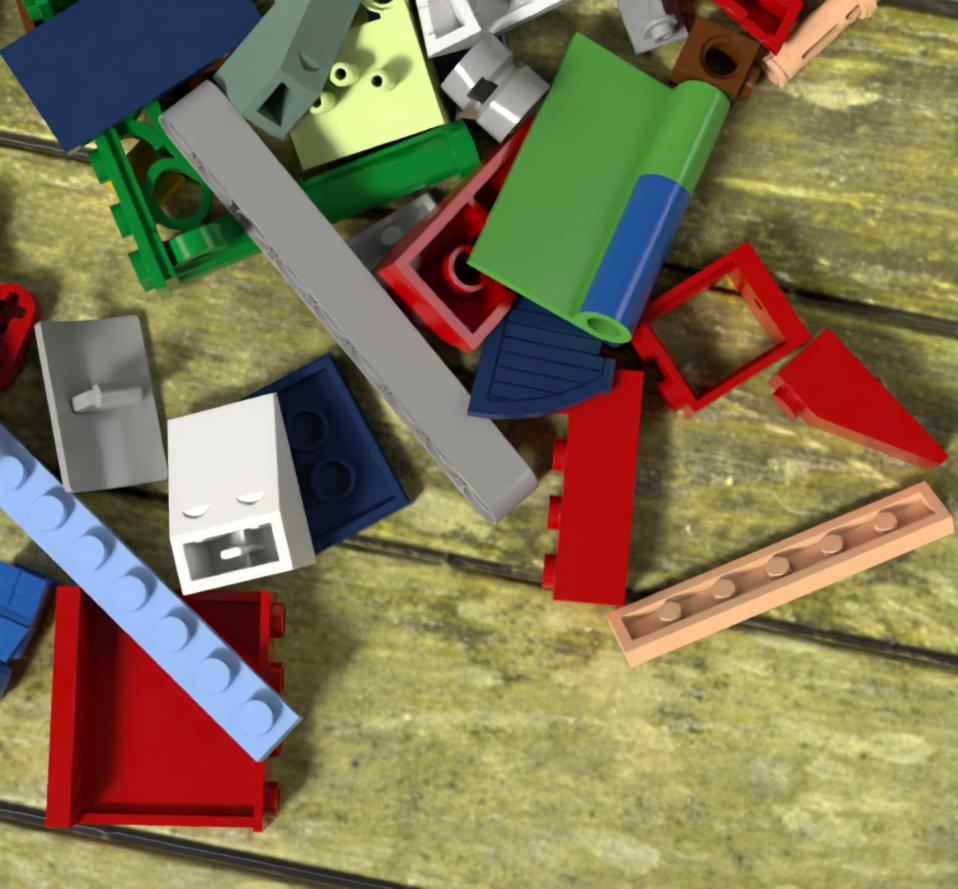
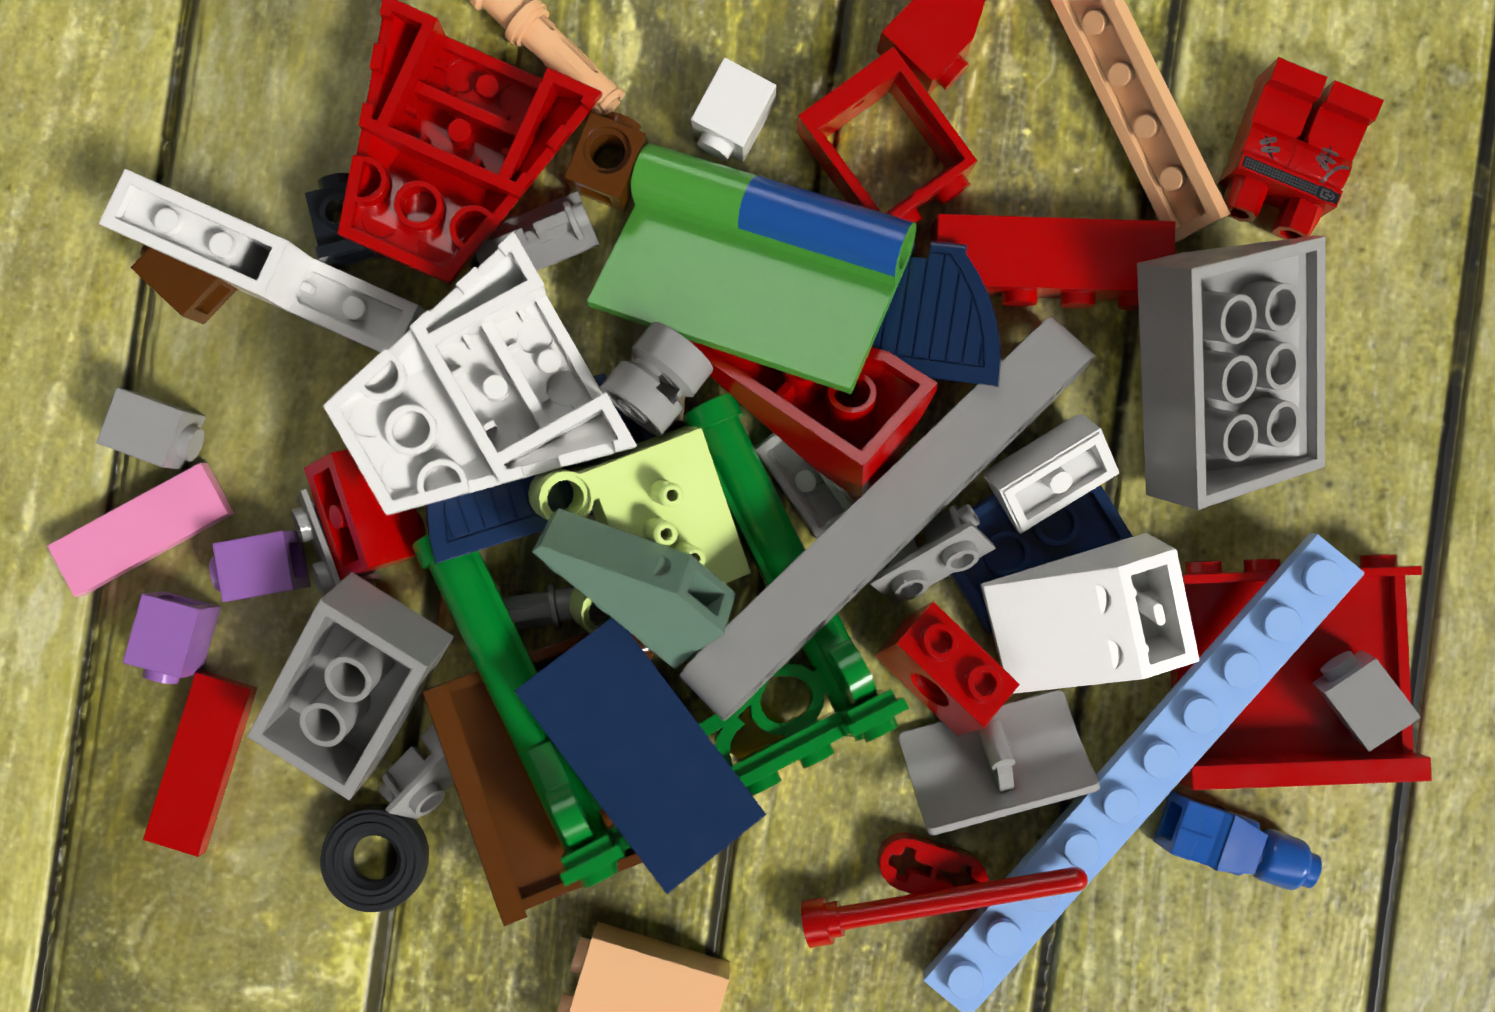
camera: 90 degrees left, 5 degrees up
none -> white brick [691,57,777,162]
none -> light grey hinge [869,504,996,605]
none -> red brick [874,601,1020,736]
none -> white slope [984,414,1119,534]
none -> light grey slope [1137,236,1325,510]
none -> red hips [1218,57,1384,240]
none -> light grey brick [1312,650,1421,752]

